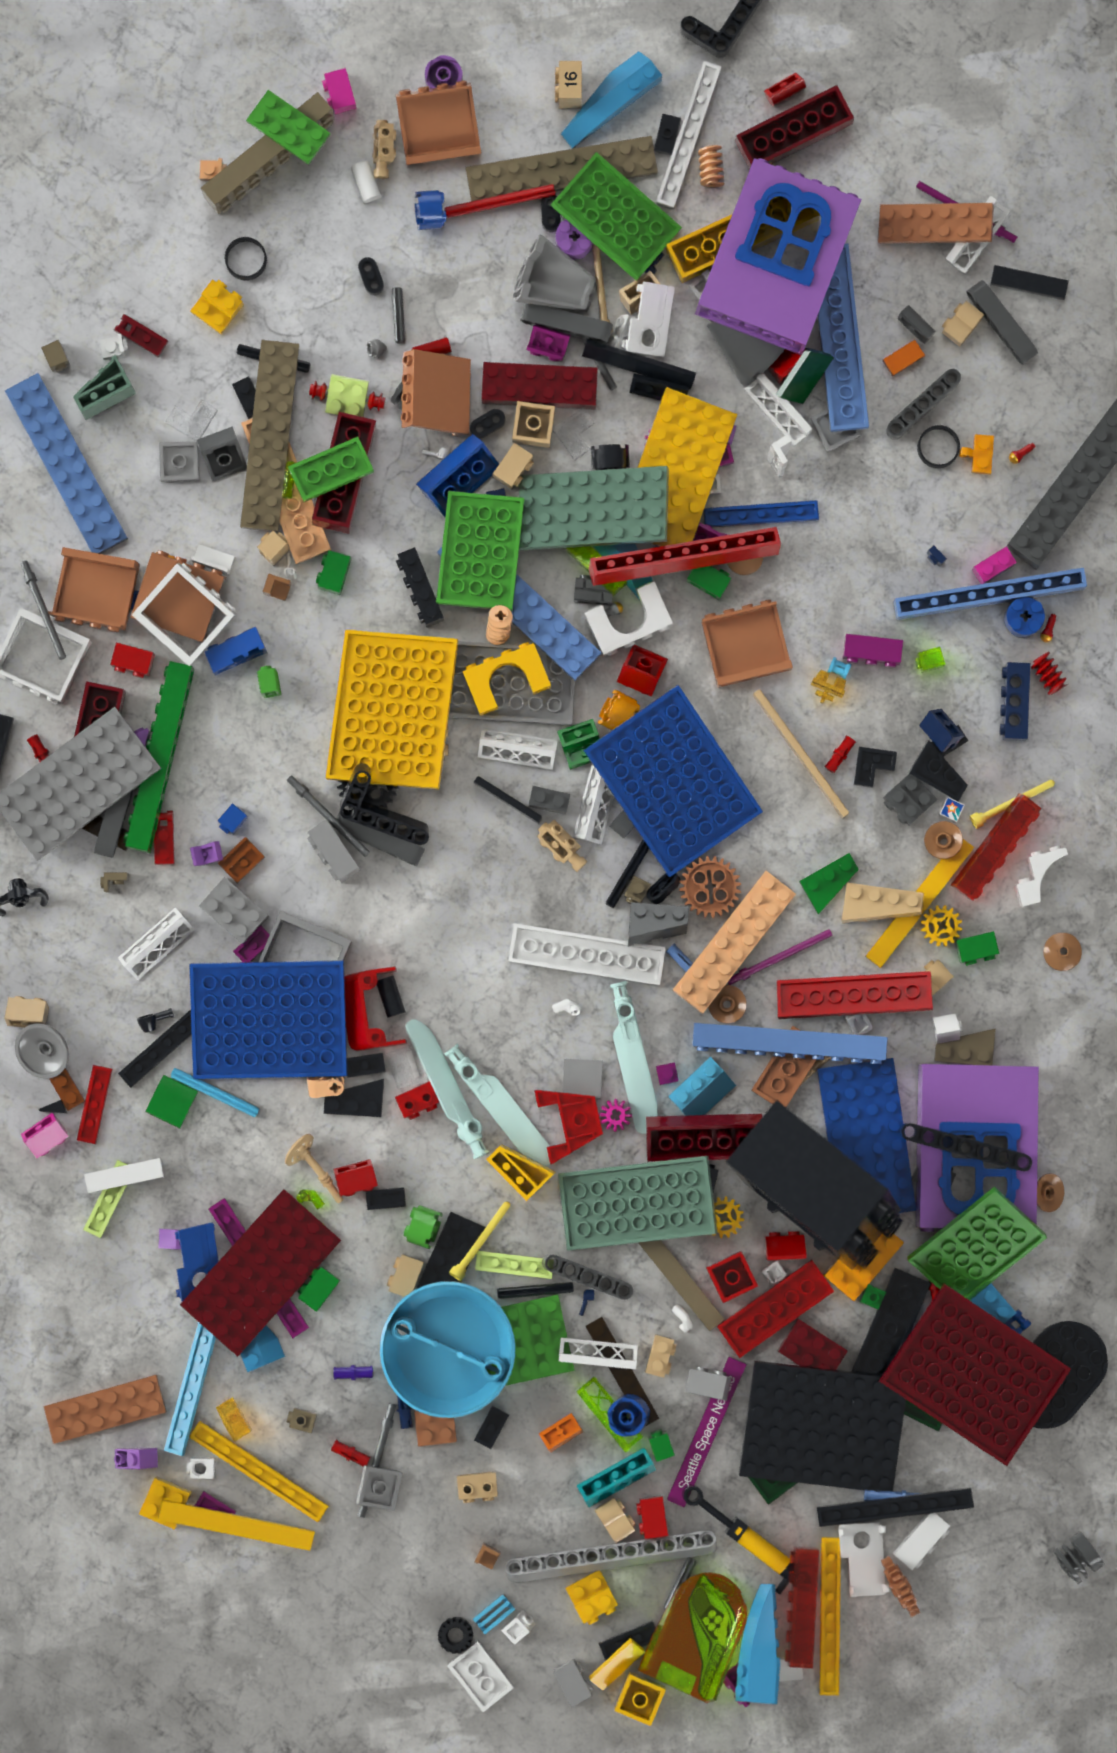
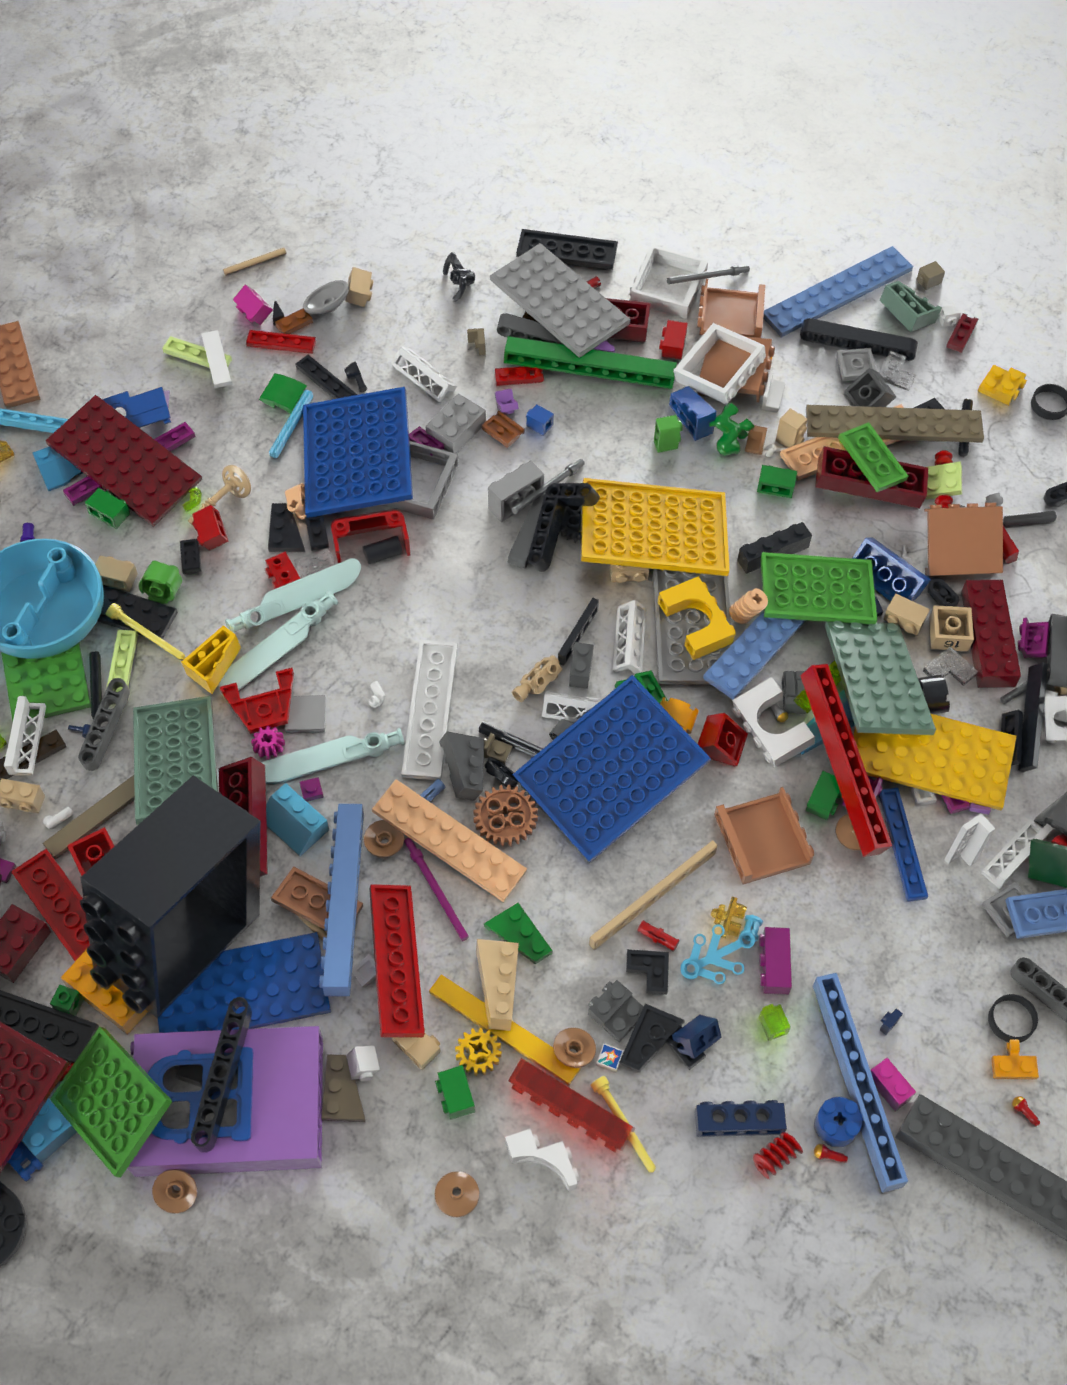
camera: 85 degrees right, 25 degrees down
none -> medium azure plant [680,924,755,984]
none -> green animal [709,403,755,456]
none -> black beam [800,318,918,361]

